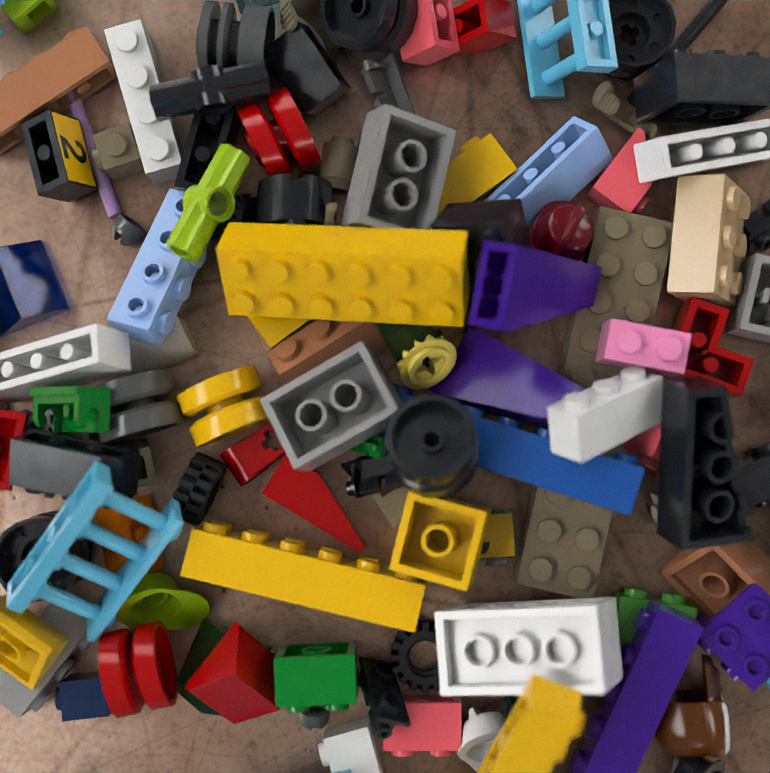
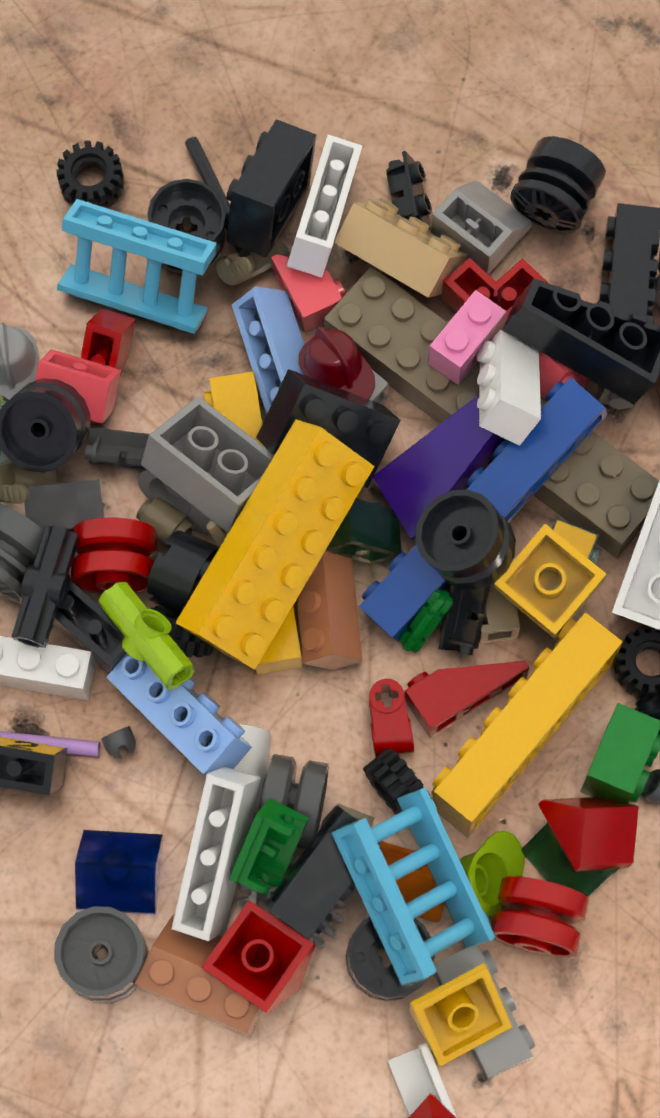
camera: 65 degrees left, 15 degrees down
dark blue brick [55,671,112,722] -> none
dark tan brick [91,122,145,181] -> none
yellow wheel [176,365,269,448] -> none
light grey brick [260,341,403,472] -> none
light yellow gear [396,334,457,389] -> none
dark purple slope [468,241,601,332] -> none

